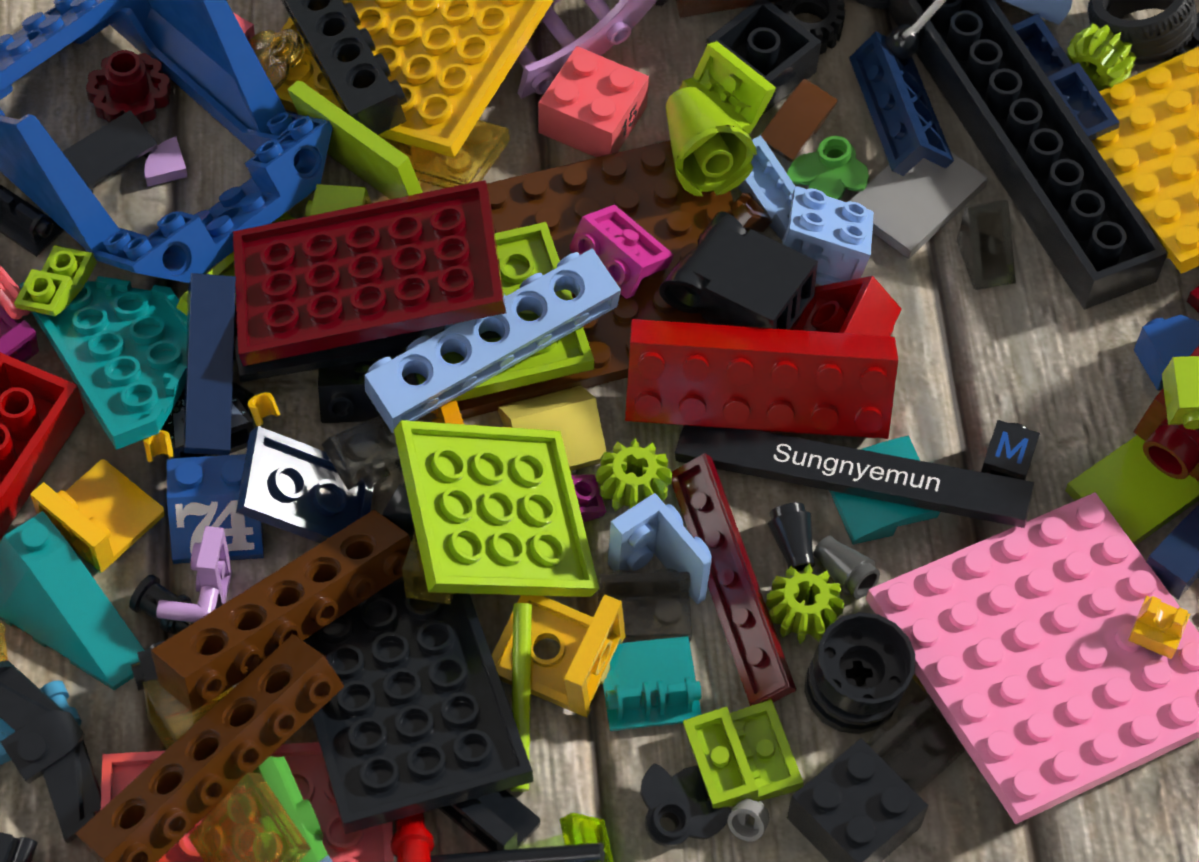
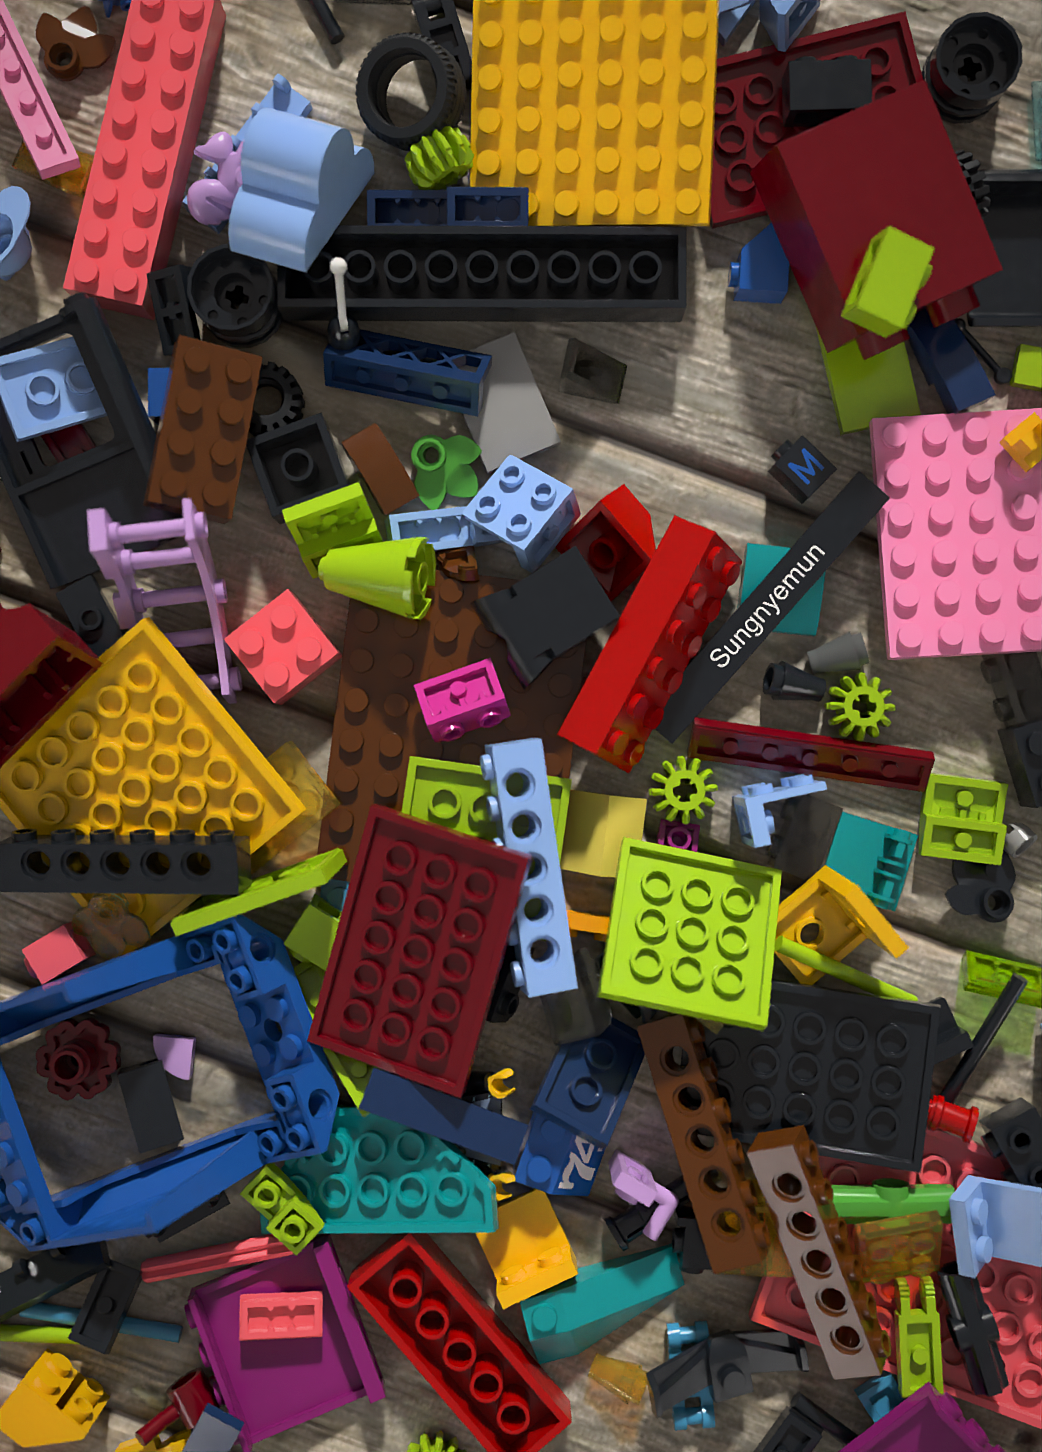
camera: 65 degrees left, 30 degrees up
black wheel [804,612,916,734] -> none

